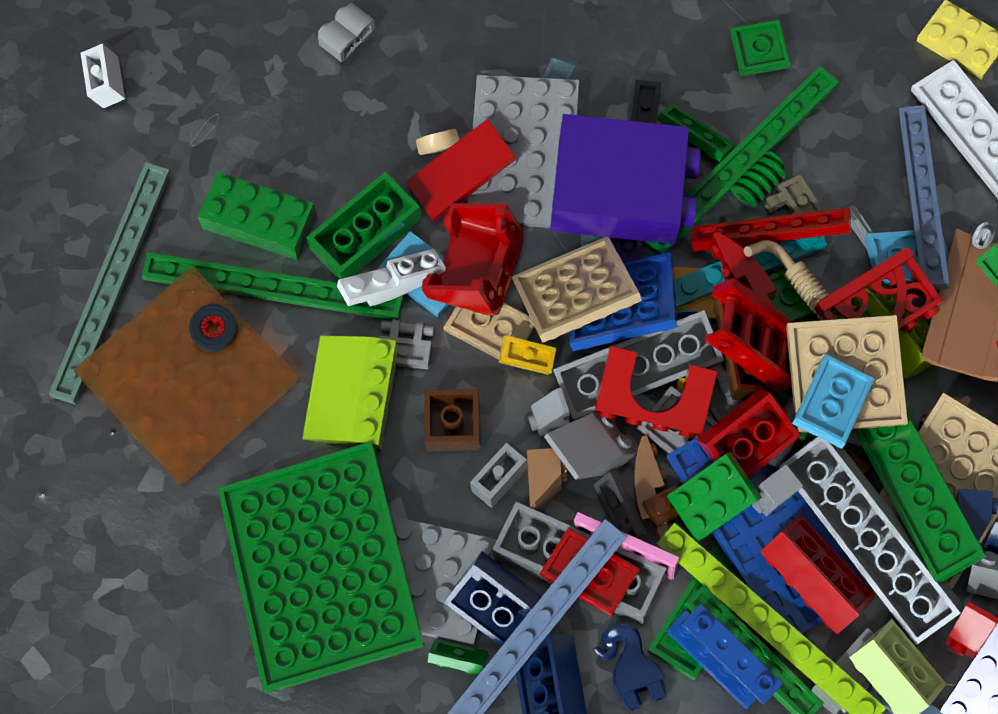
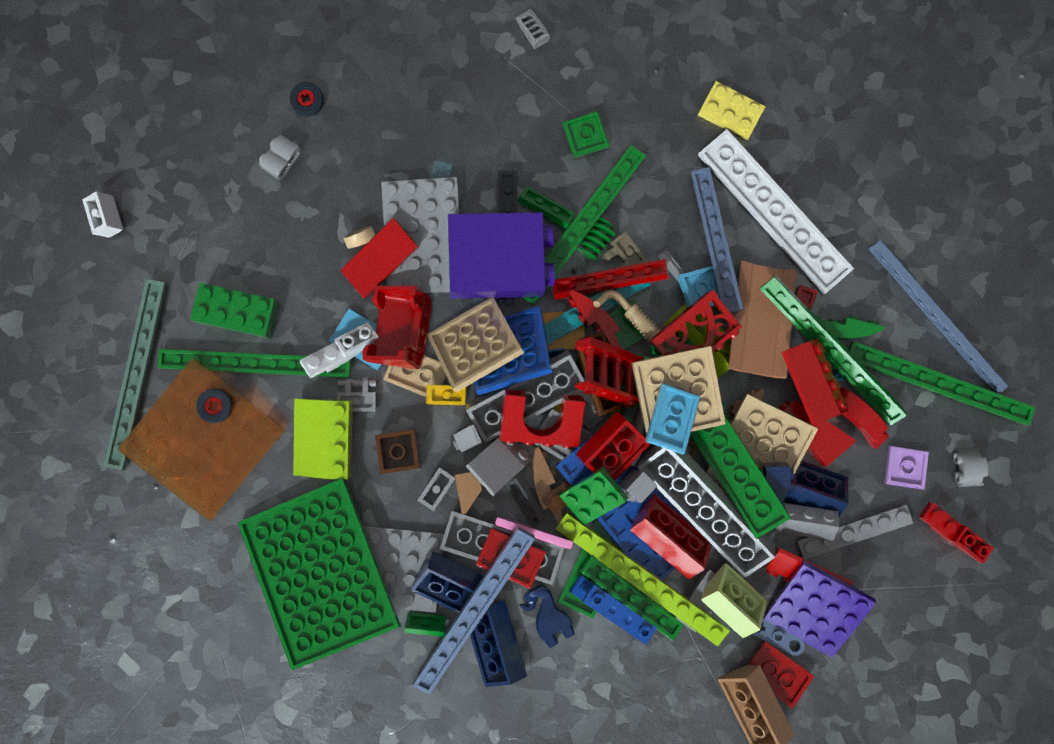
camera: 15 degrees left, 15 degrees up
green brick [306,172,422,279] -> none
flat silver piece [970,221,995,249] -> none

